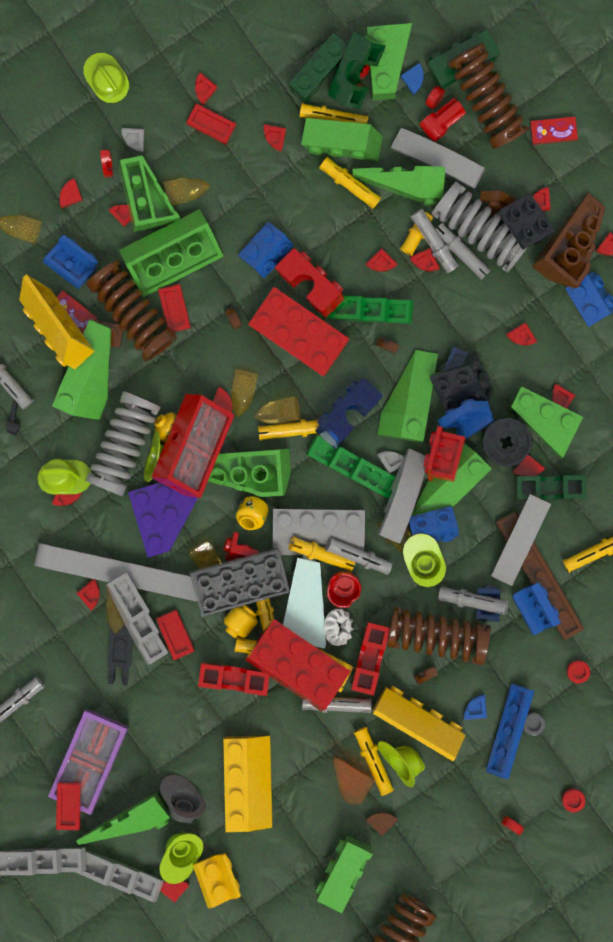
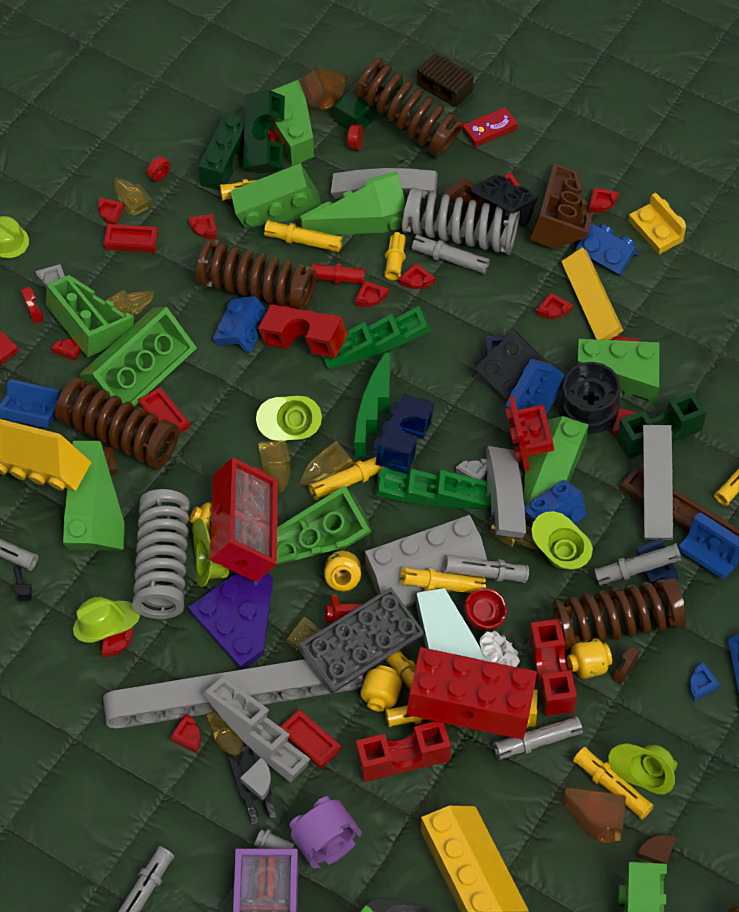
camera: 25 degrees left, 30 degrees down
reddish brown tile [225,307,242,330] -> none
red brick [248,287,350,377] -> none
yellow slope [372,685,466,761] -> none
reddish brown tile [375,338,399,355] -> none
bright green wedge [377,350,438,443] -> none
blue tile [401,63,423,96] -> none
light grey pin [410,208,459,273] -> none
red piece [419,98,466,142] -> none
none -> clear yellow plate [114,178,153,217]
none -> red tile [146,156,171,182]
none -> reddish brown piece [196,238,317,310]
none -> light grey tile [240,758,271,801]
none -> light grey pin [254,829,295,849]
none -> lime piece [256,396,322,441]
none -> medium lavender brick [289,796,362,869]
none -> clear orange slope [299,67,348,109]
none -> red pin [312,263,365,285]
none -> green slope [354,353,390,457]
none -> dark brown brick [417,53,474,107]
none -> yellow tile [561,247,623,340]
none -> yellow head [567,638,612,679]

